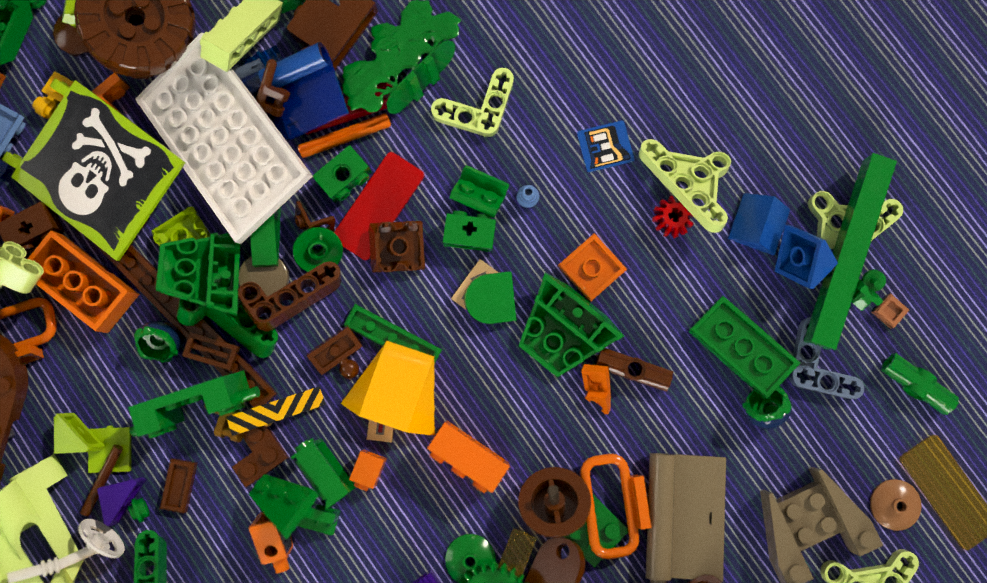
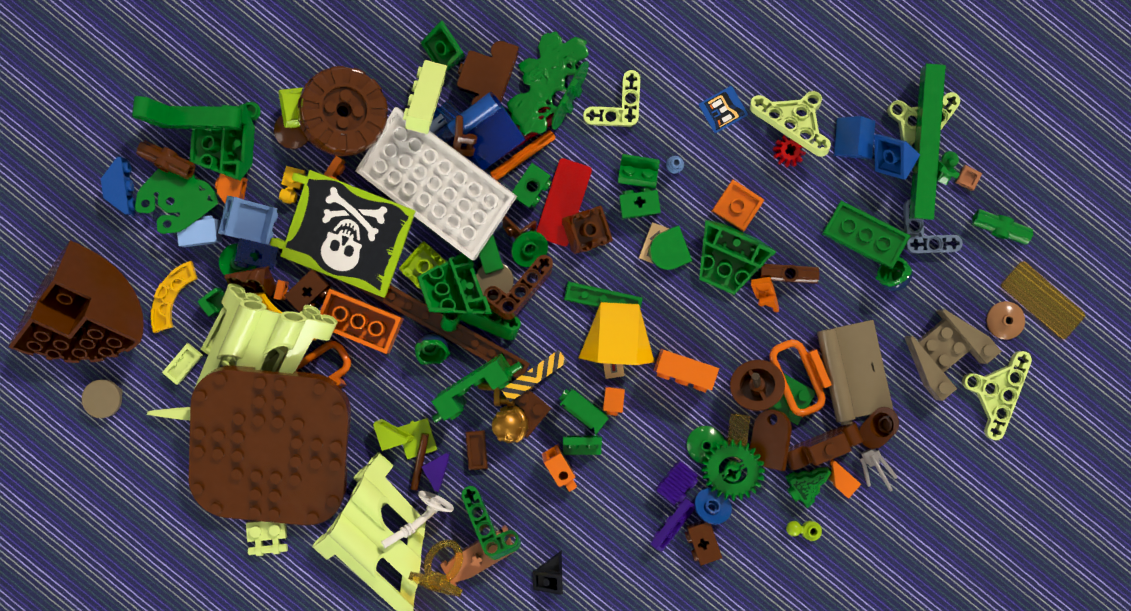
camera: 15 degrees left, 5 degrees up
green plate [128,497,150,523] -> none
reddish brown tile [182,332,241,371] -> none
green wing [248,474,319,540] -> none
reddish brown plate [307,325,363,379] -> none
none -> pearl gold helmet [492,406,528,443]

